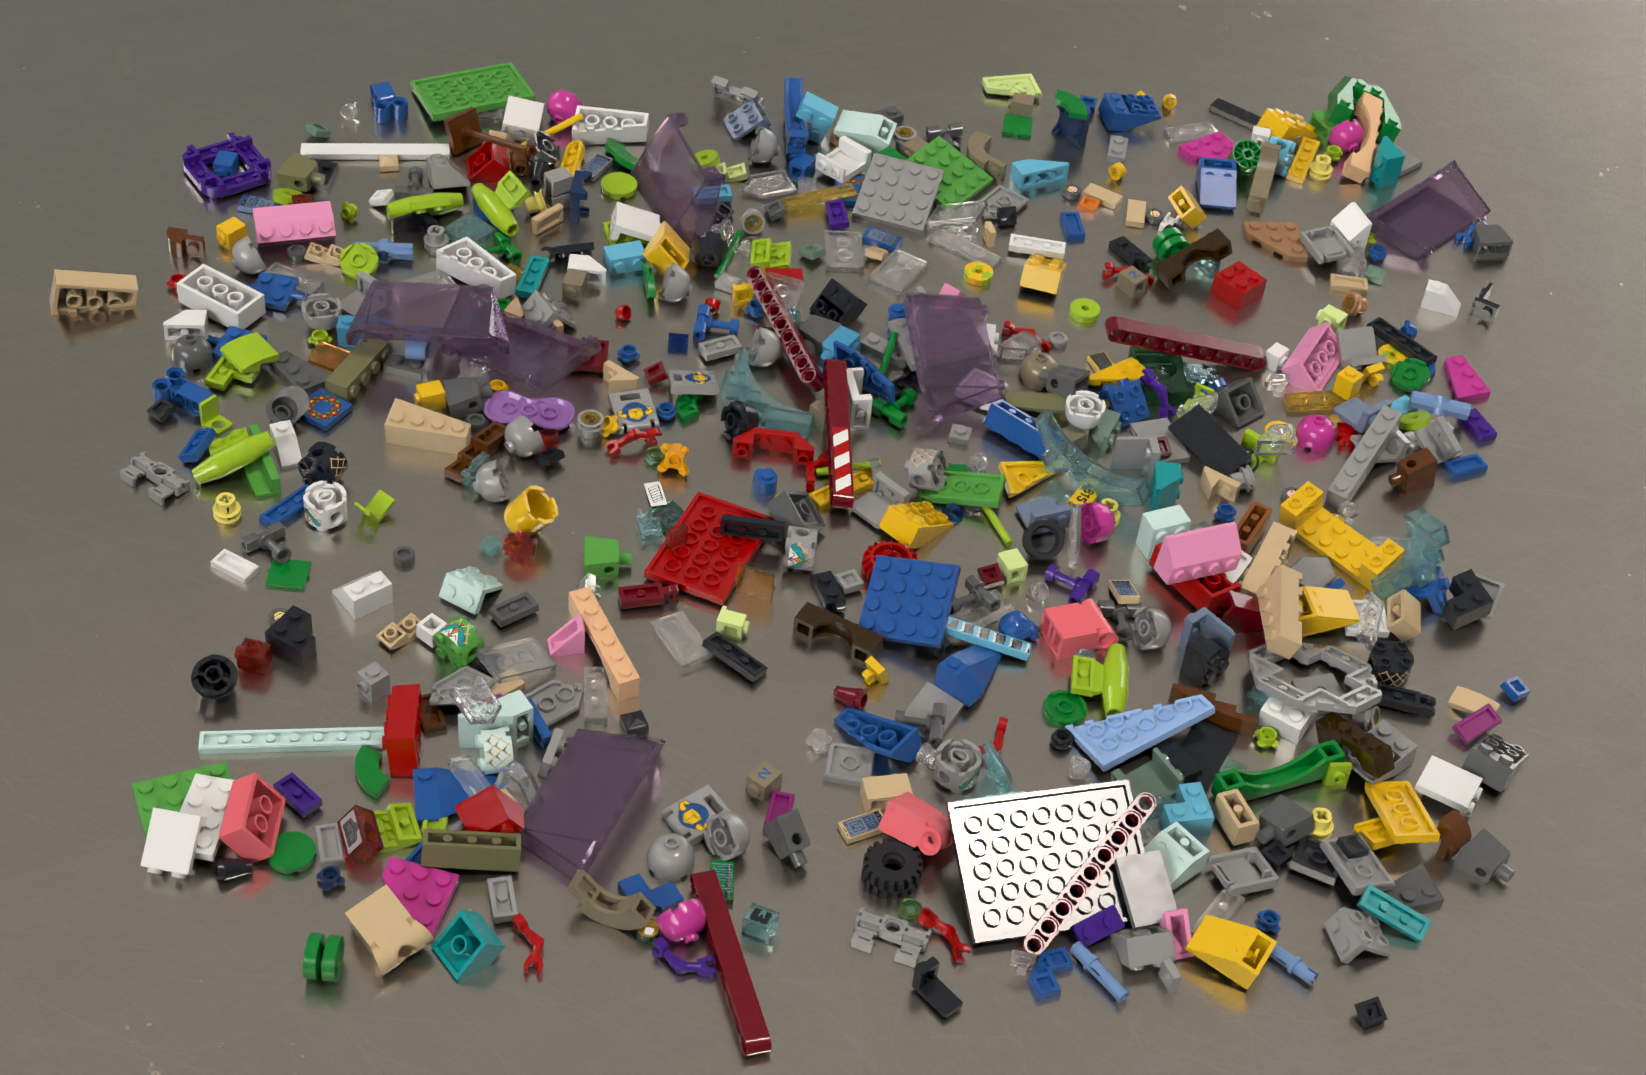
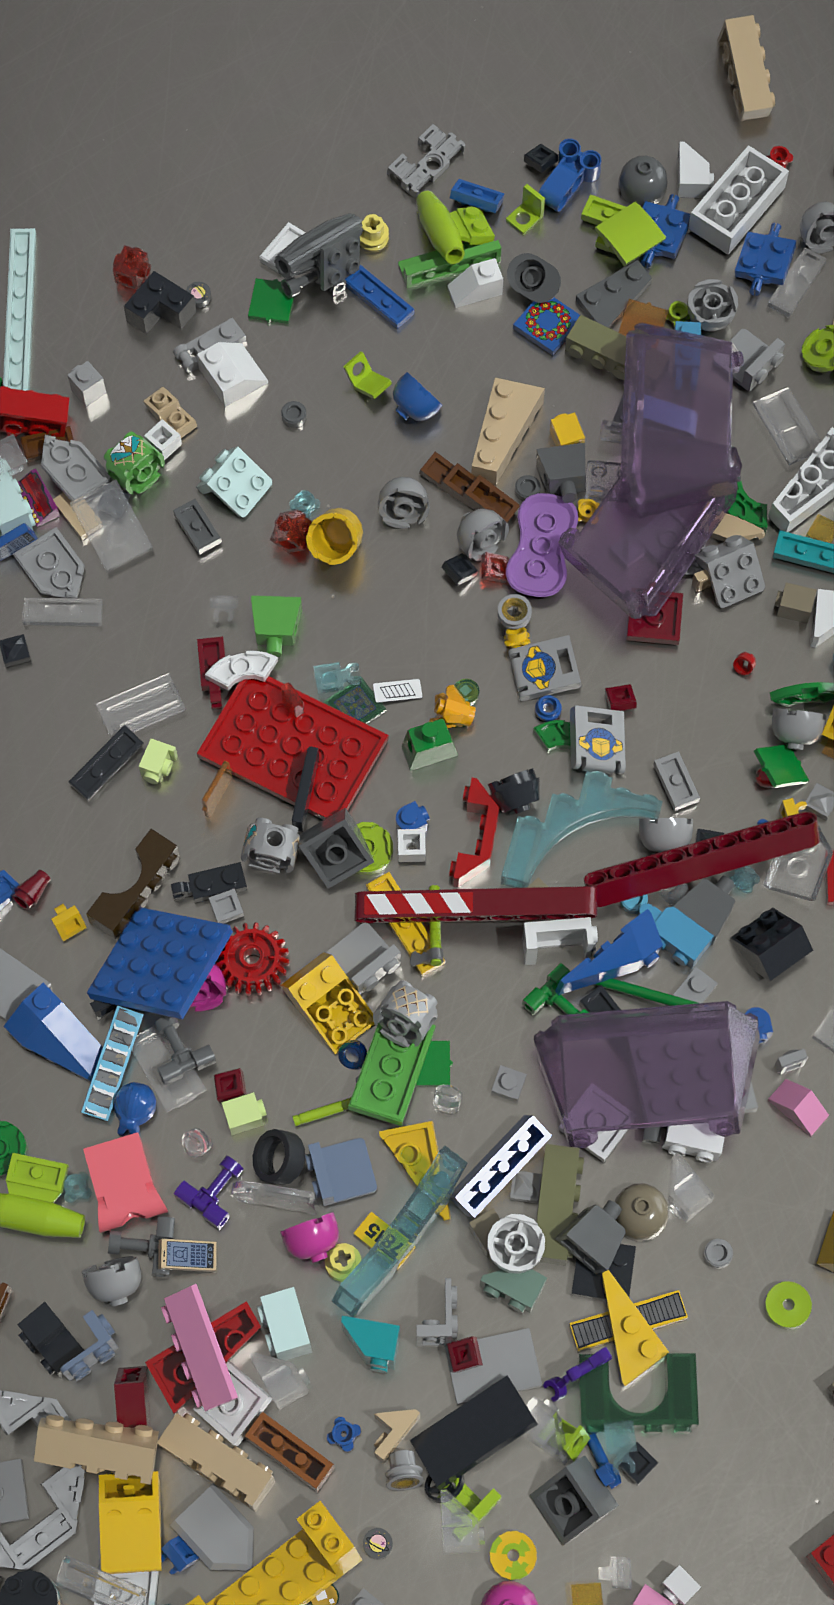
camera: 100 degrees right, 25 degrees up
black cone [191,654,238,699] -> none
black brick [297,442,348,486] -> none
white brick [303,481,348,532] -> none
clear light blue plate [461,451,490,486] -> none
bright pink slope [547,614,585,657] -> none
light nougat arch [568,587,640,702] -> none
tan slope [603,360,639,395] -> none
red piece [605,428,662,458] -> none
blue plate [617,344,640,363] -> none
clear blue slope [668,333,689,352] -> none
blue bar [693,304,739,341] -> none
red piece [806,451,828,491] -> none
red piece [1001,321,1051,353] -> none
blue bracket [1096,377,1150,427] -> none
dark red beam [1105,316,1266,371] -> none
none -> light grey plate [173,317,246,373]
none -> white tile [205,651,278,690]
none -> dark grey plate [274,213,363,291]
none -> blue cylinder [393,372,443,421]
none -> white plate [398,829,426,862]
none -> green torso [402,719,458,771]
none -> green piece [753,744,809,788]

